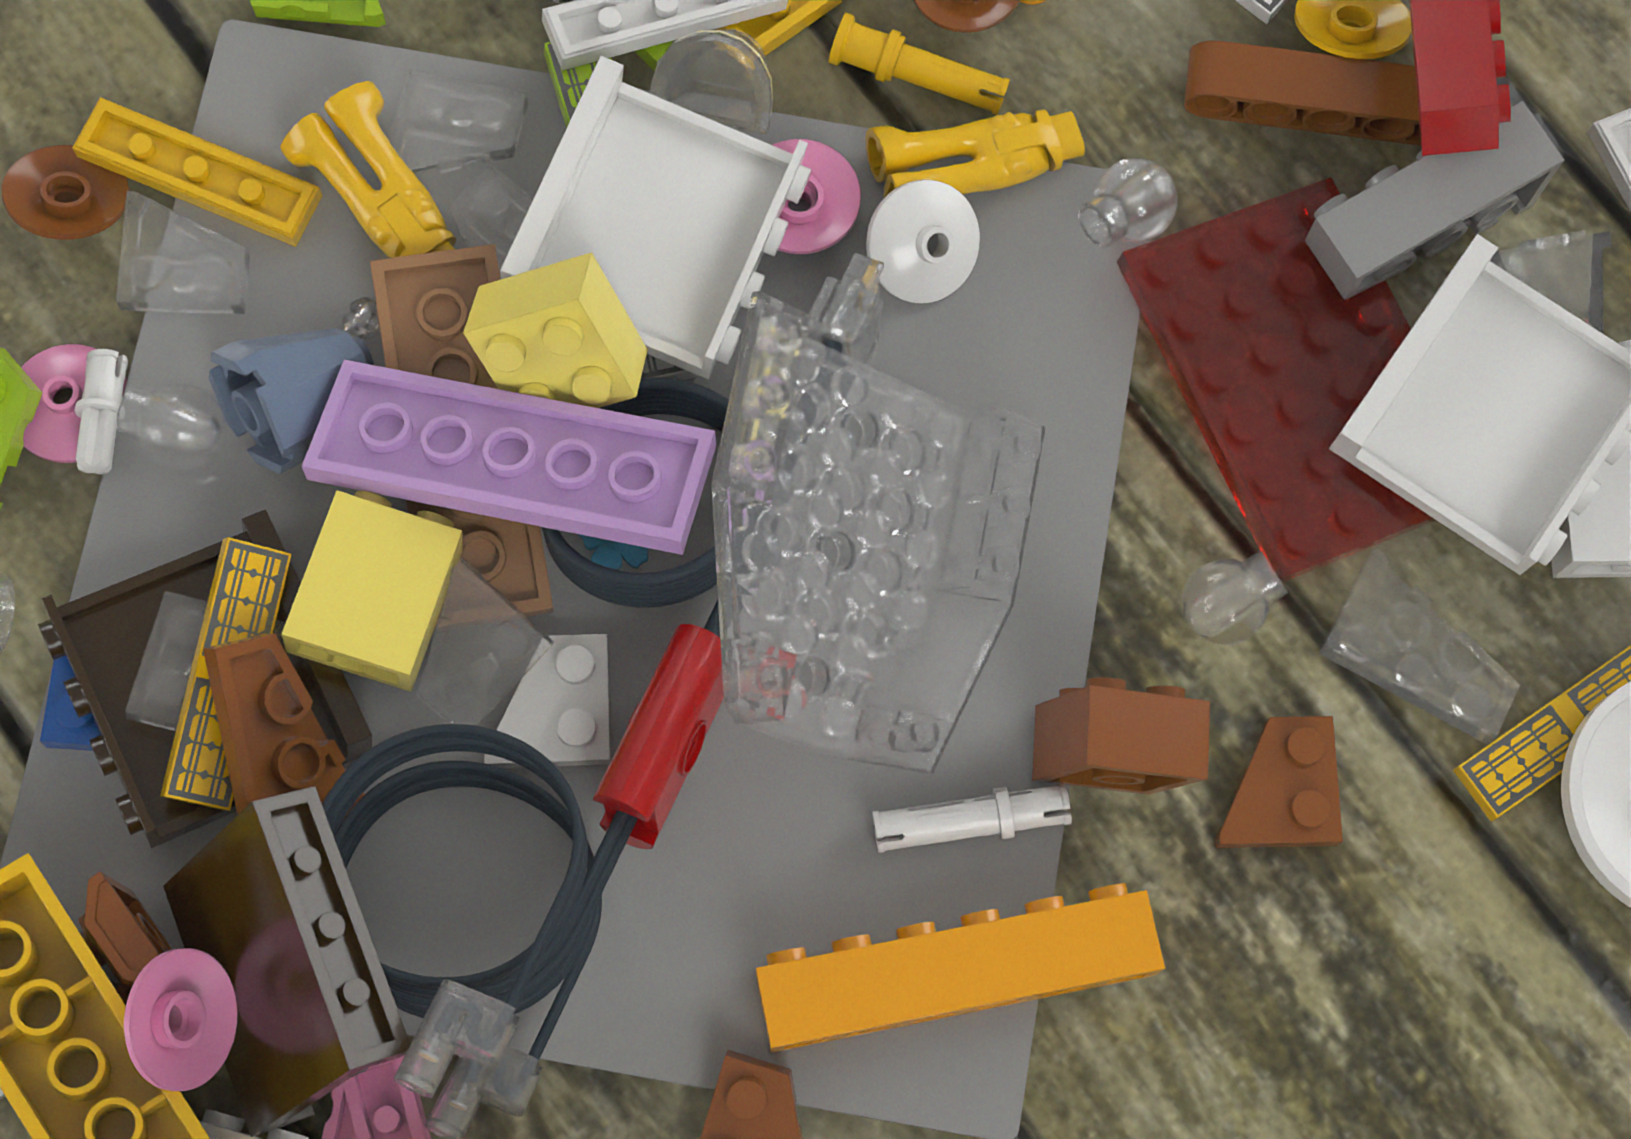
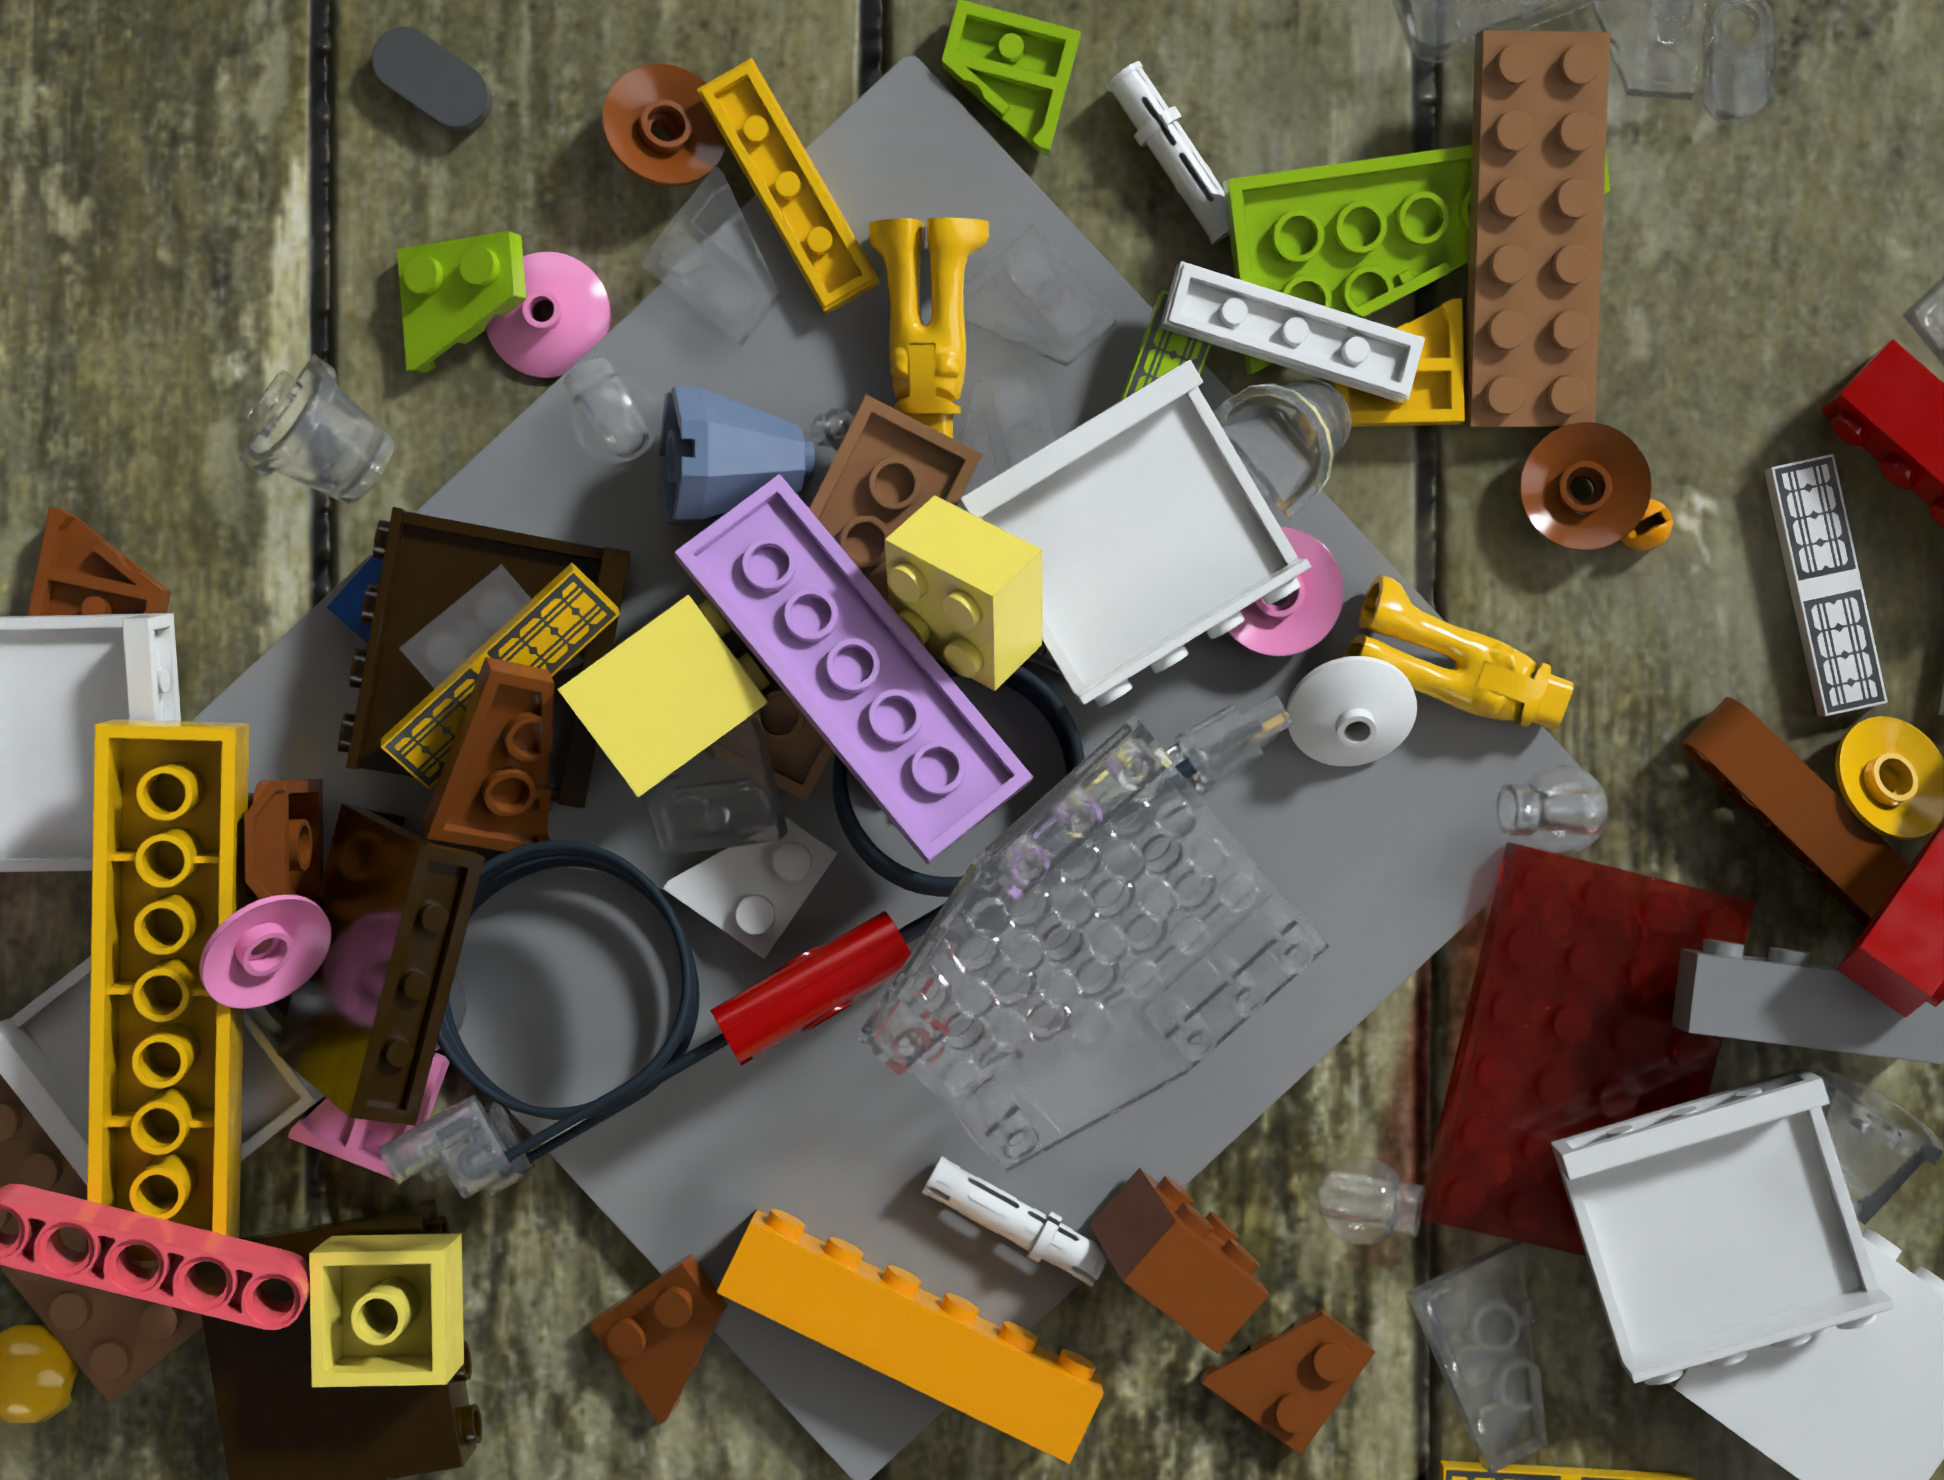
camera: 45 degrees right, 15 degrees up
white axle [74,349,128,475] -> none
yellow pin [828,12,1011,115] -> none

